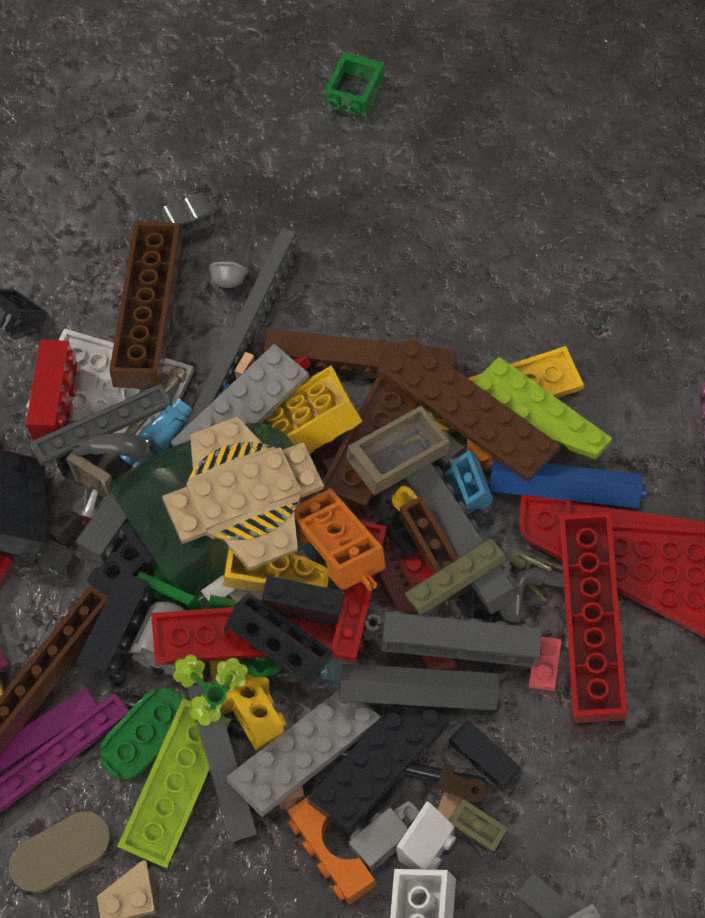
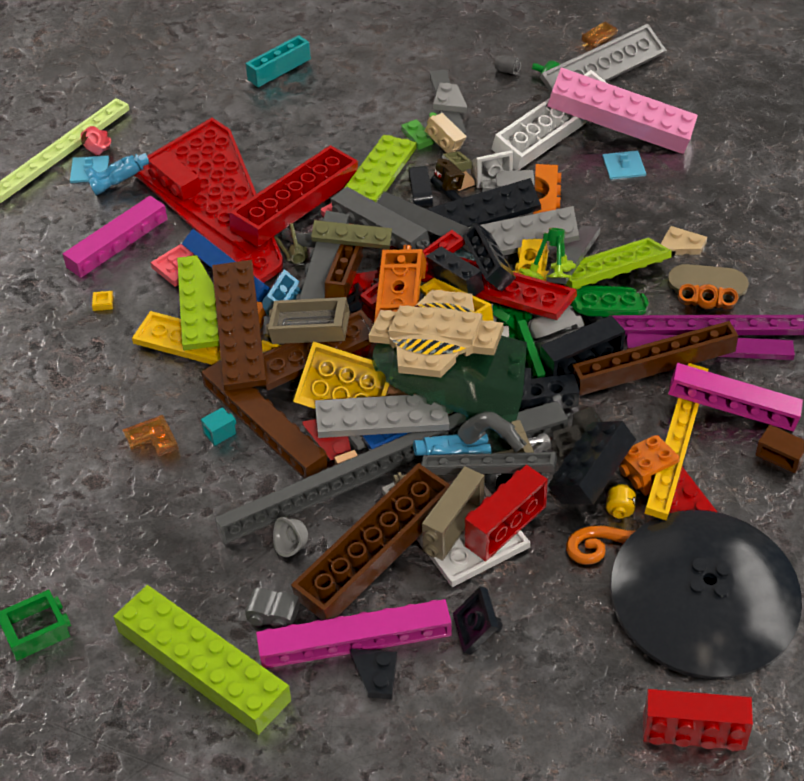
camera: 145 degrees left, 15 degrees down
none -> yellow tile [92,291,114,311]
none -> lime brick [113,585,291,735]
none -> clear orange plate [123,415,179,457]
none -> coral plate [151,244,193,287]
none -> teal brick [201,407,236,446]
none -> dark pink brick [256,599,452,669]
none -> lime plate [344,135,417,203]
none -> black wing [350,649,397,699]
none -> bright green plate [401,112,436,150]
none -> dark tan piece [422,466,485,561]
none -> tan brick [424,113,467,153]
none -> orange piece [678,284,738,309]

